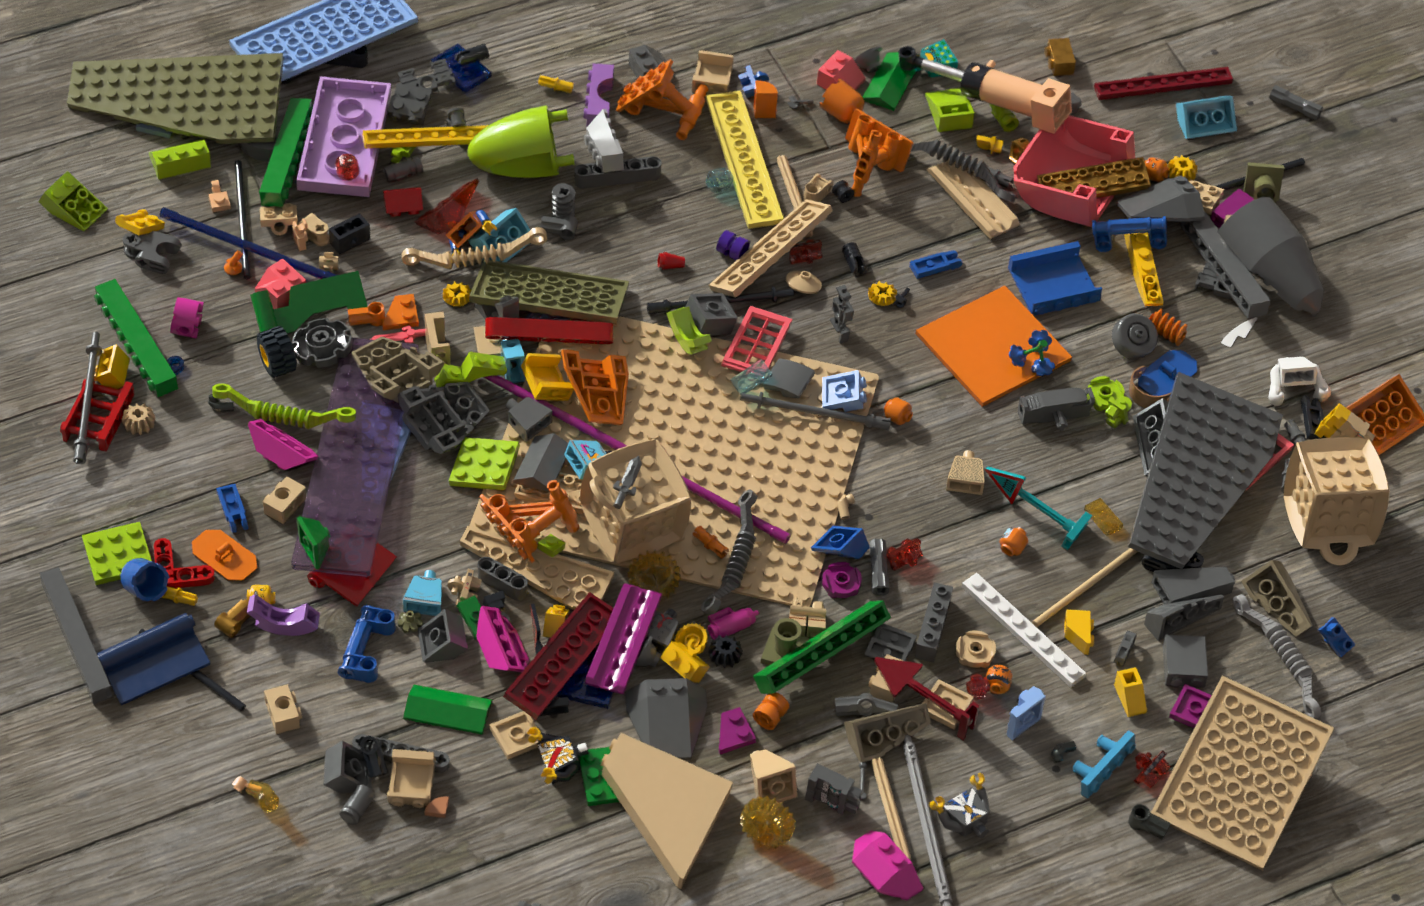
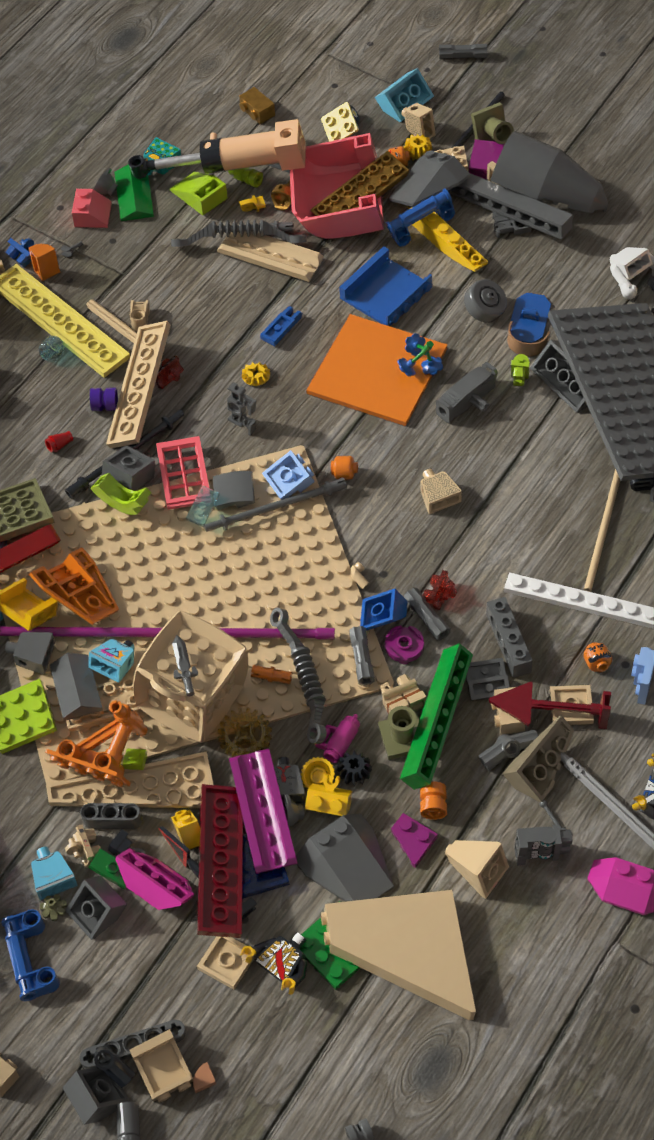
camera: 25 degrees left, 5 degrees up
green slope [403,684,492,735] -> none
clear yellow gear [740,796,795,849] -> none
tan dish [786,271,822,294] -> none
orange cylinder [819,79,864,123] -> none
black wheel [832,180,855,203] -> none
black hinge [842,242,867,274] -> none
orange plate [845,109,913,197] -> none
tan axle [872,757,911,861] -> none
black hand [894,288,910,308] -> none
tan plate [956,631,996,668] -> none
clear red gear [966,674,990,700] -> none
teal piece [985,467,1092,551] -> none
orange head [999,527,1029,557] -> none
yellow slope [1064,609,1094,655] -> none
clear yellow plate [1084,498,1123,536] -> none
lime plate [1086,376,1125,411] -> none
dark red plate [1094,67,1233,100] -> none
orange piece [1149,309,1187,346] -> none
white sticker [1221,317,1257,347] -> none
none -> light yellow plate [321,102,360,142]
none -> dark grey axle [349,626,375,686]
none -> tan torso [401,103,436,139]

